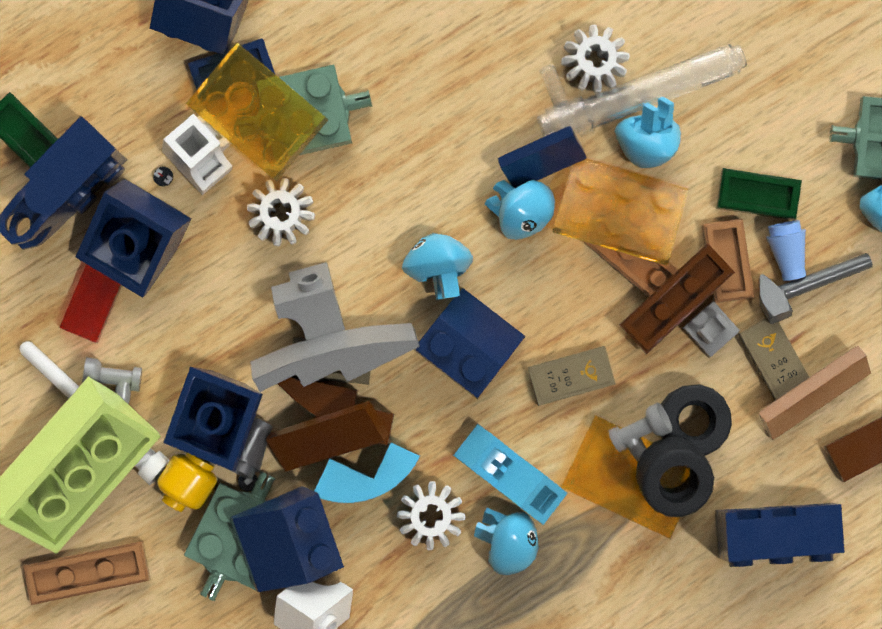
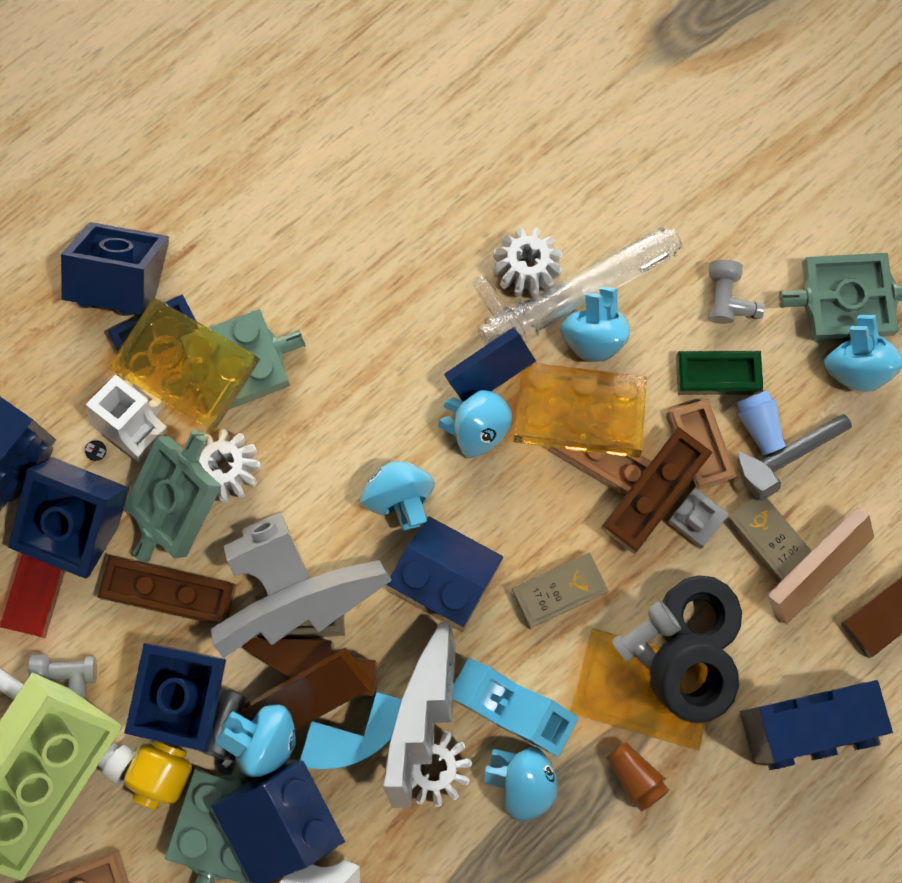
camera: 10 degrees left, 10 degrees down
none -> reddish brown tile [97,556,237,625]
none -> sand green plate [124,430,222,562]
none -> medium azure piece [215,705,296,777]
none -> slope [384,622,456,808]
none -> dark orange cone [606,742,670,812]
none -> light grey piece [709,260,765,324]

